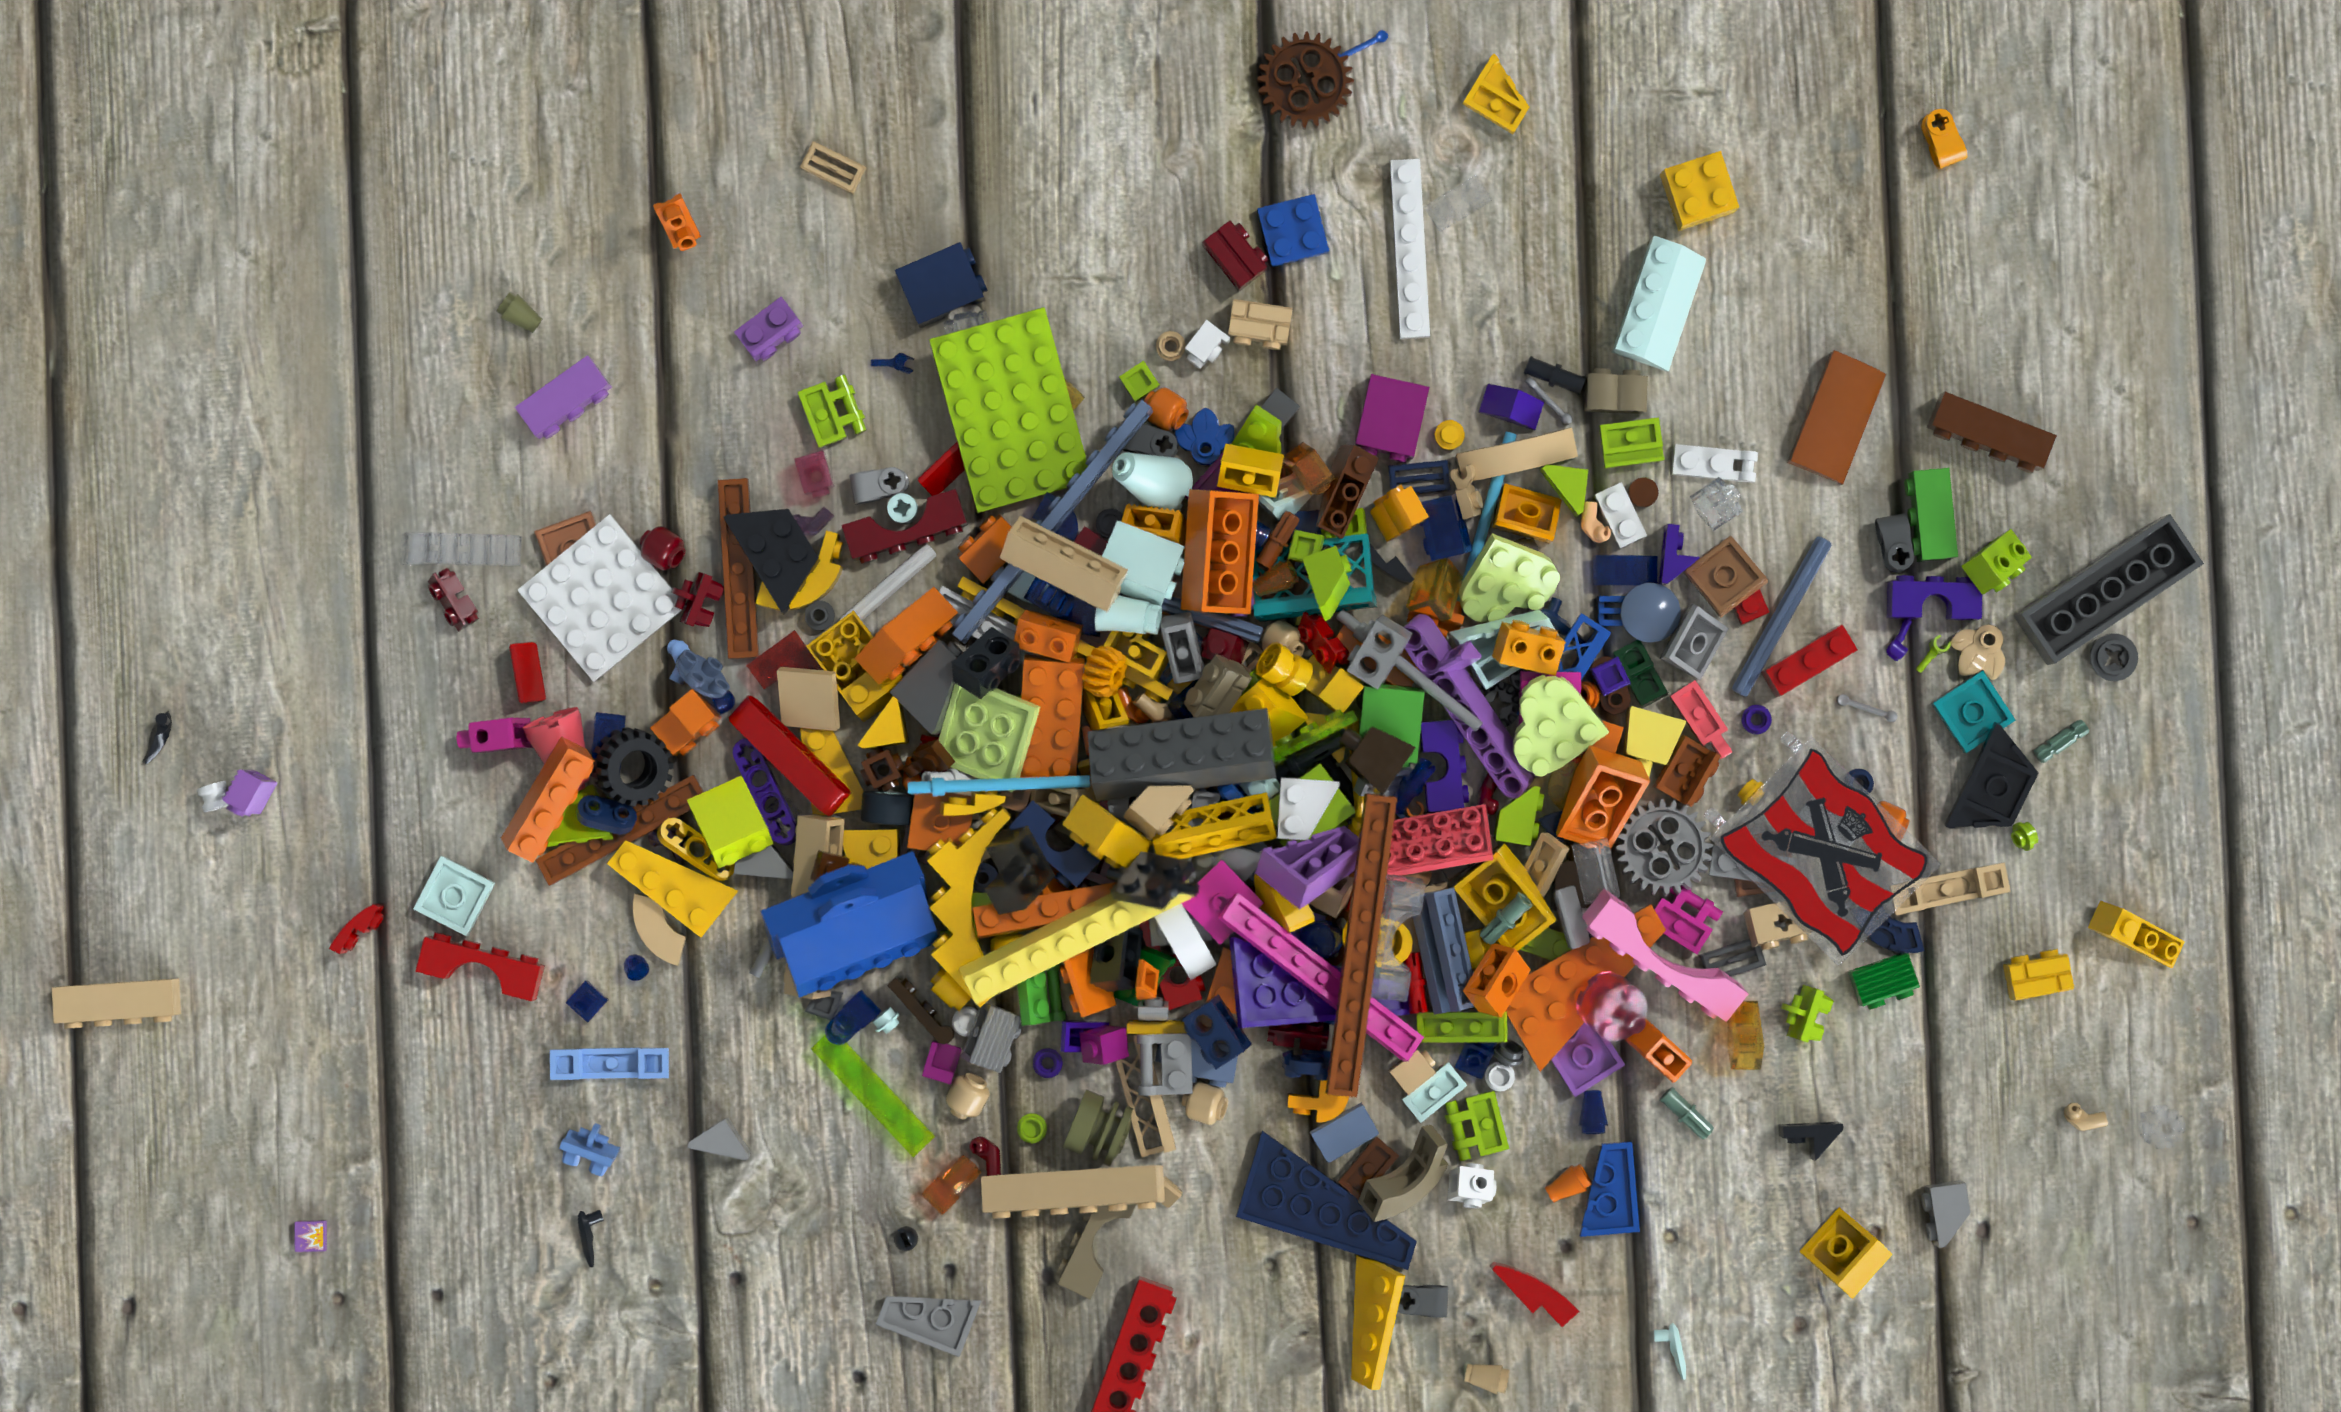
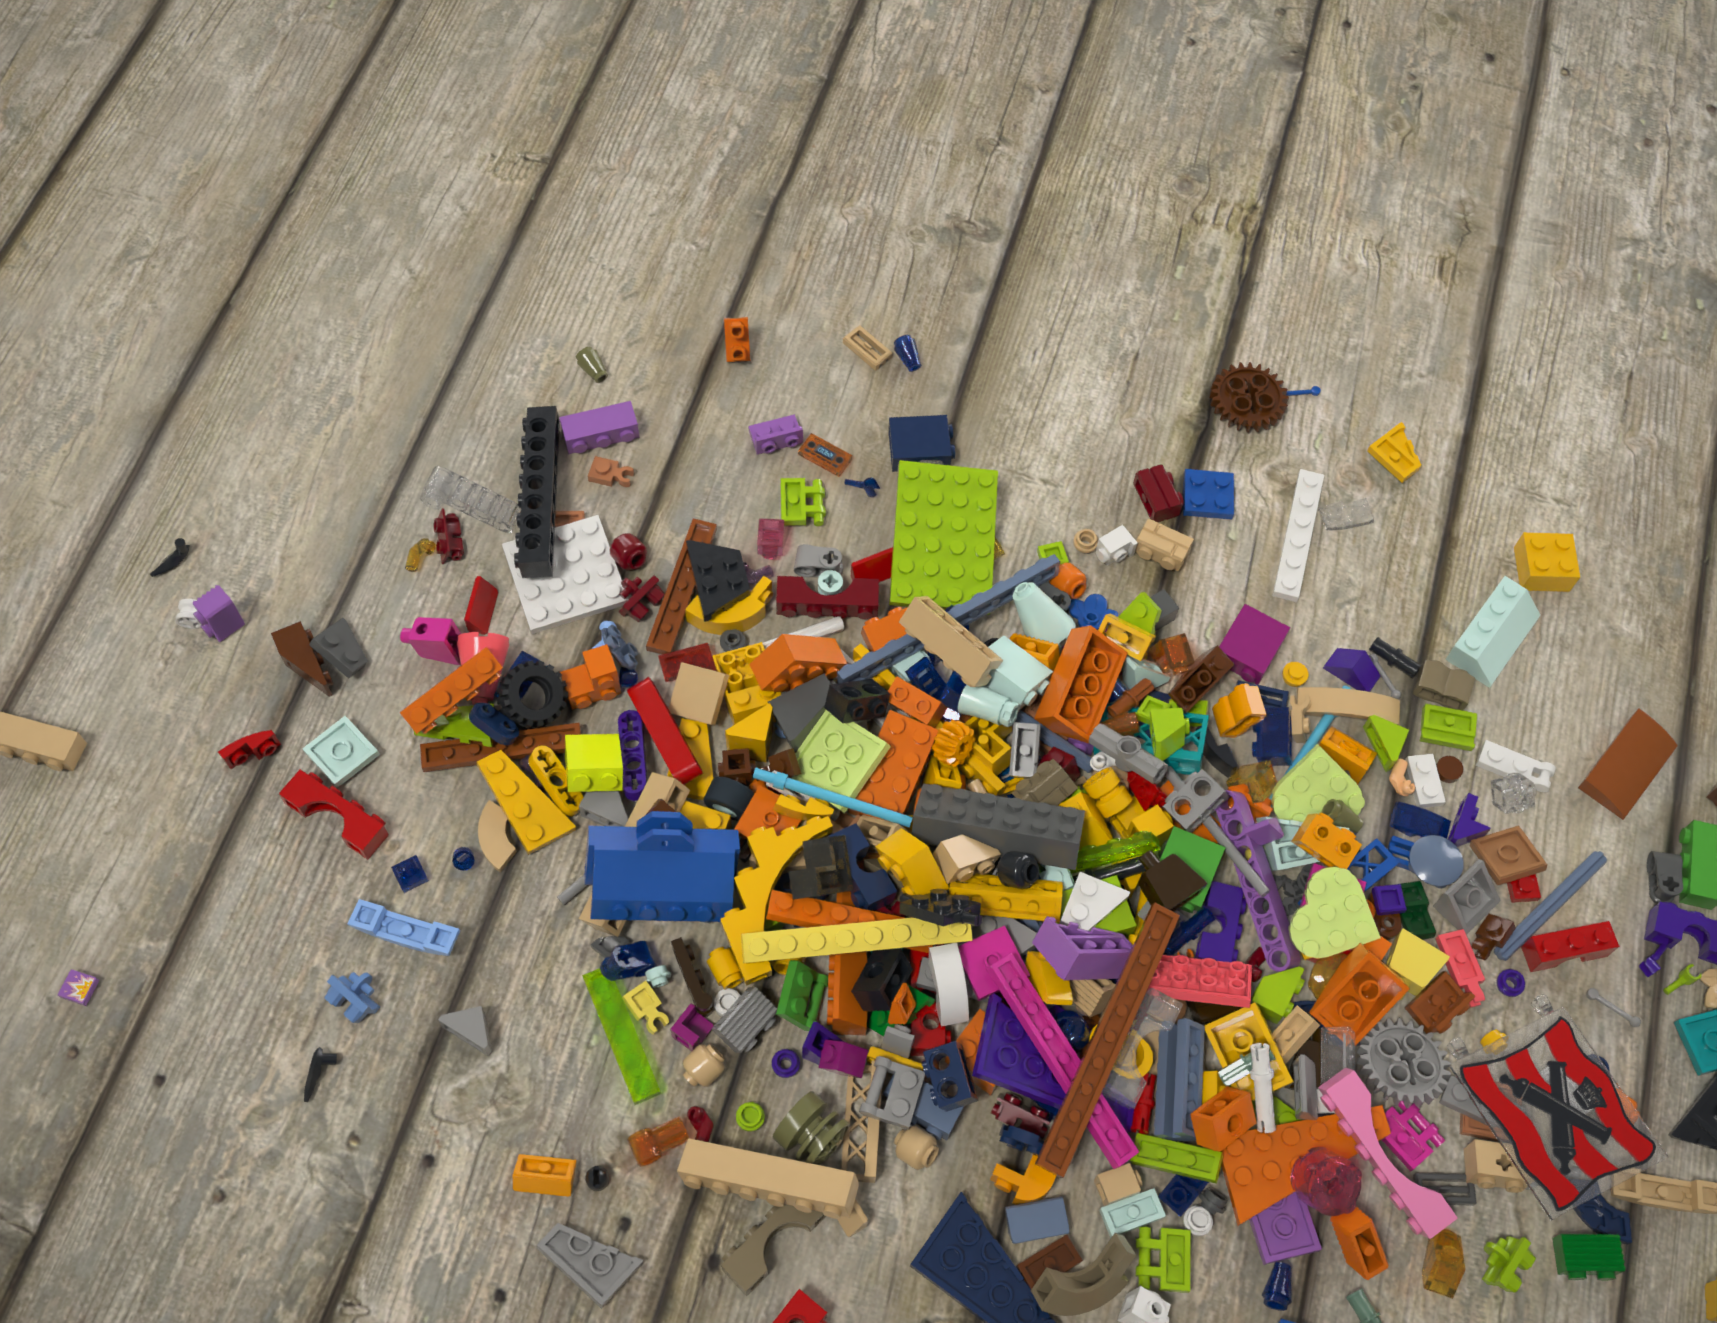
camera: 15 degrees right, 25 degrees down
none -> reddish brown slope [271,621,333,697]
none -> dark grey wing [309,618,368,679]
none -> clear yellow arm [405,538,436,572]
none -> light orange slope [512,1154,576,1197]
none -> black brick [514,406,560,578]
none -> nougat plate [588,456,634,487]
none -> light yellow plate [621,981,669,1035]
none -> clear orange tile [798,433,852,477]
none -> clear blue cone [894,335,922,372]
none -> black head [997,851,1039,889]
none -> light grey piece [1089,724,1168,784]
none -> white arm [1090,751,1116,772]
none -> white pin [1250,1043,1276,1133]
none -> olive cone [1322,799,1363,833]
none -> reddish brown plate [1471,914,1516,960]

